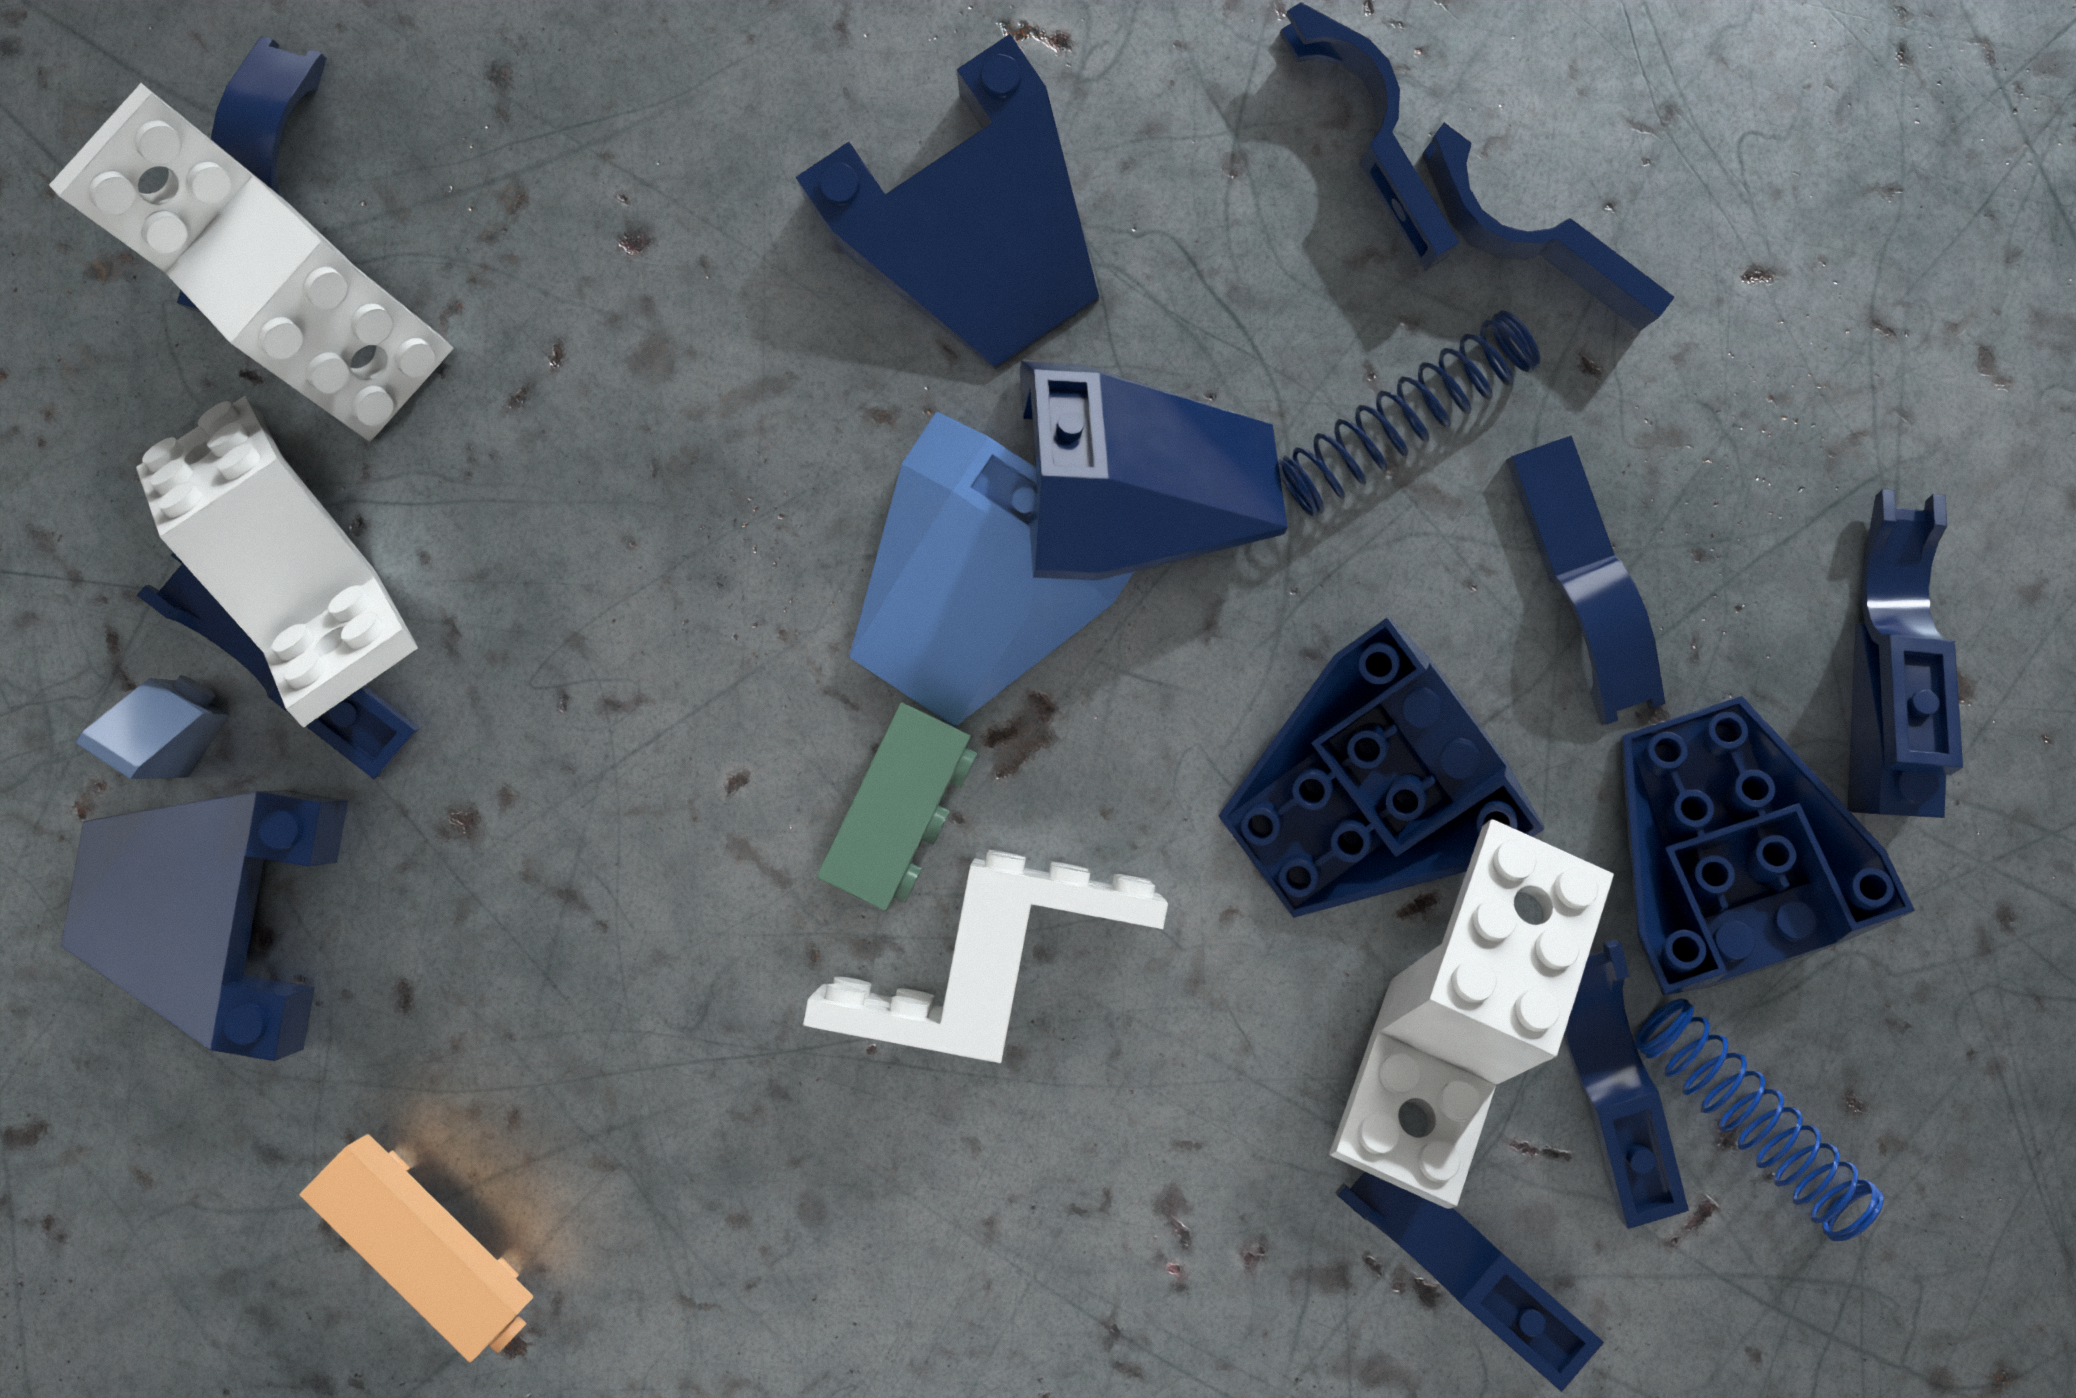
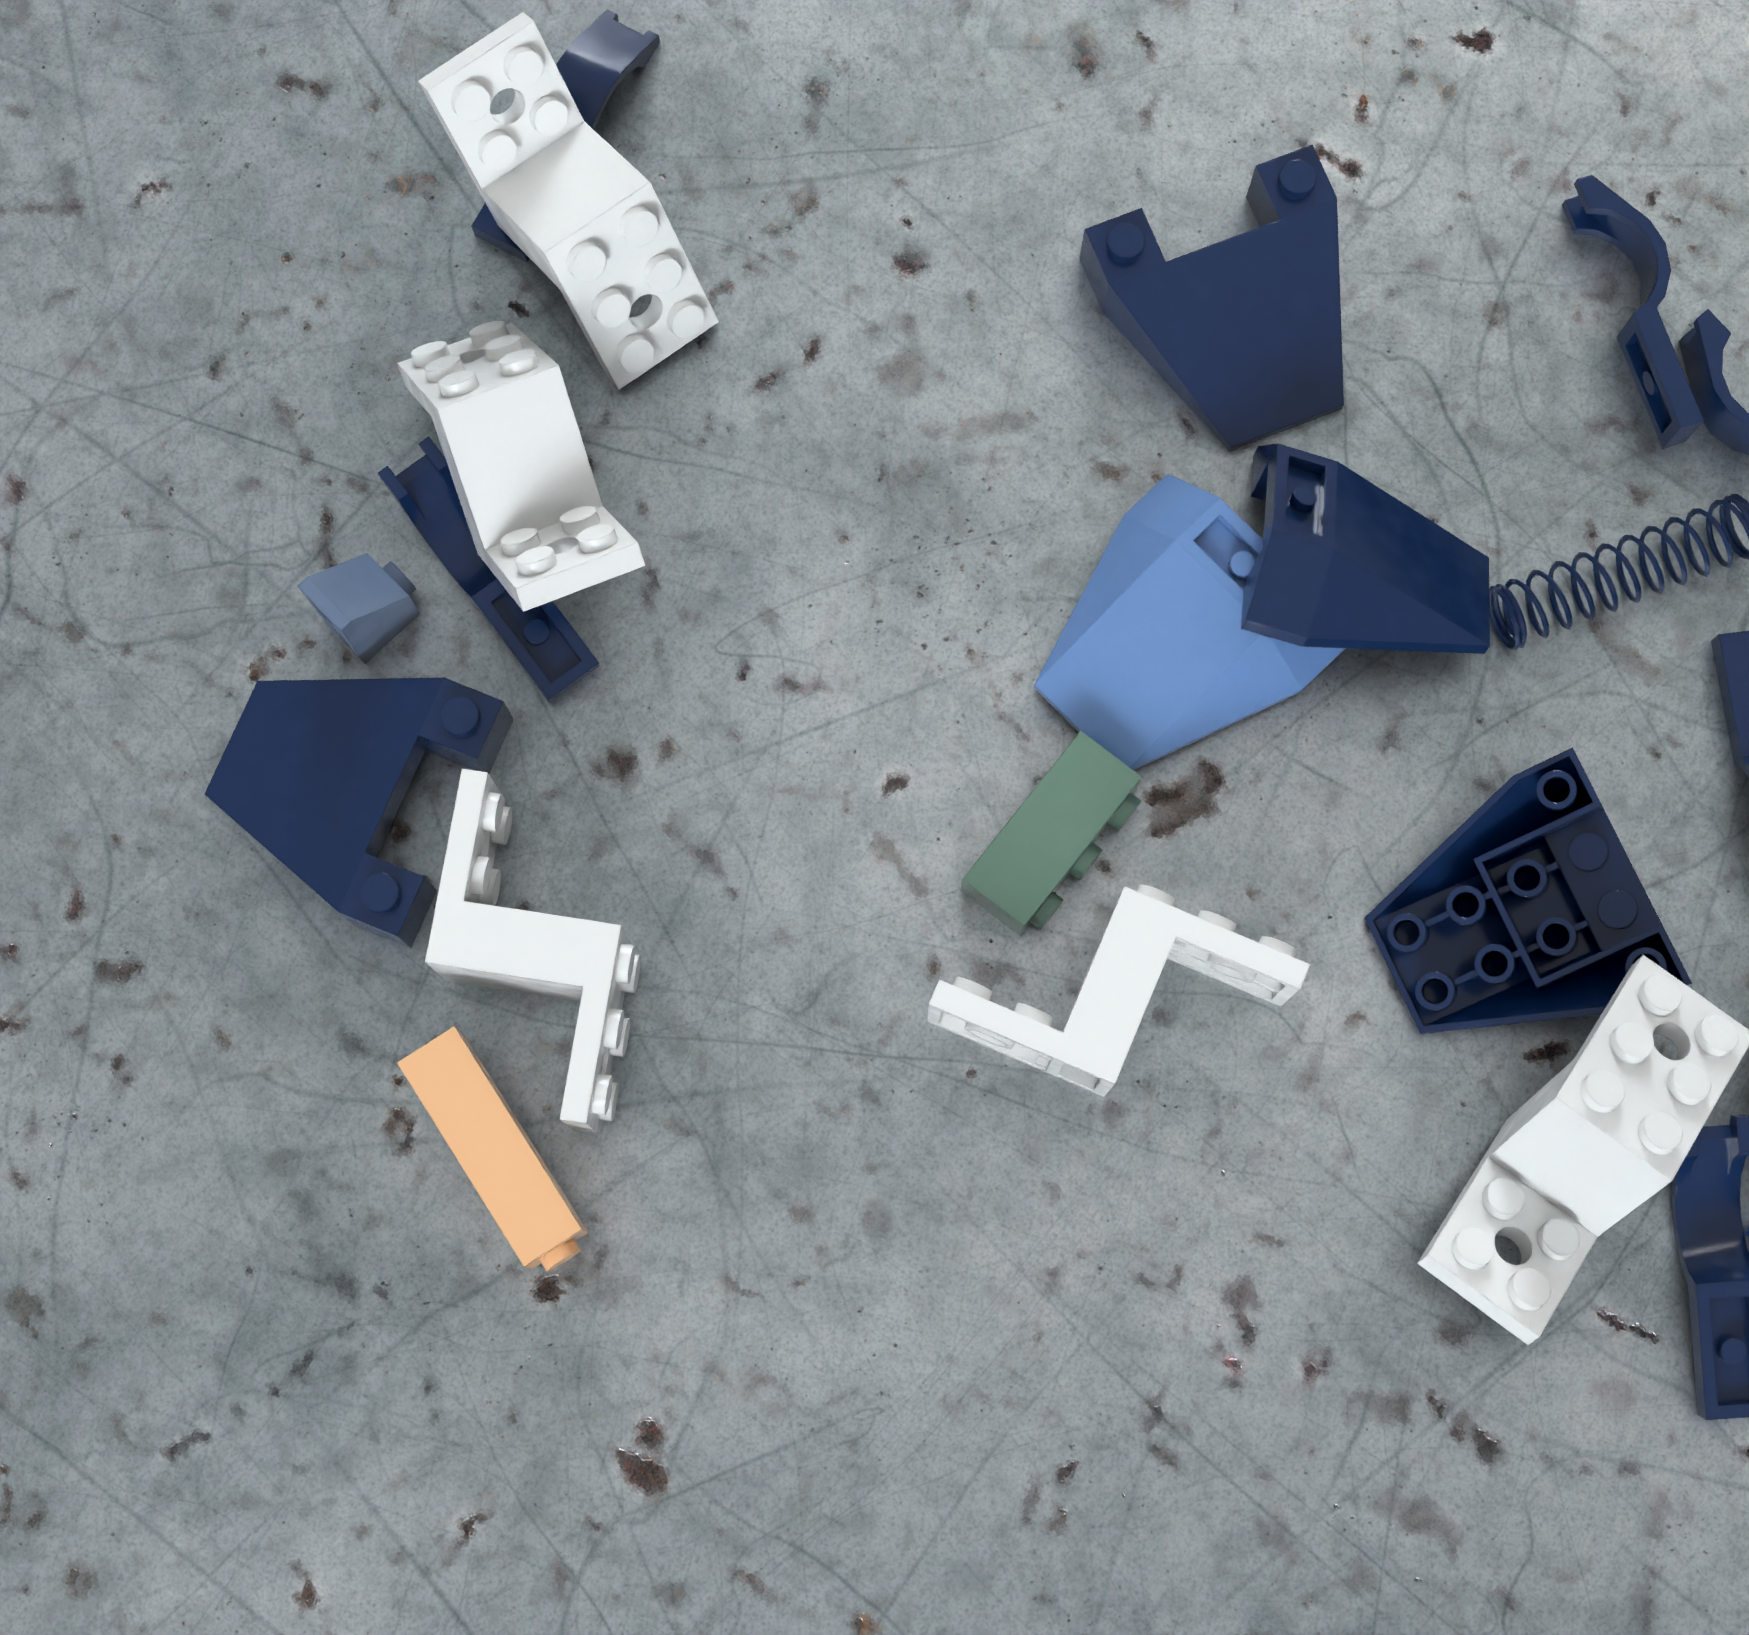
camera: 15 degrees right, 10 degrees down
dark blue piece [1335,1172,1604,1392] -> none
none -> white bracket [425,769,641,1135]

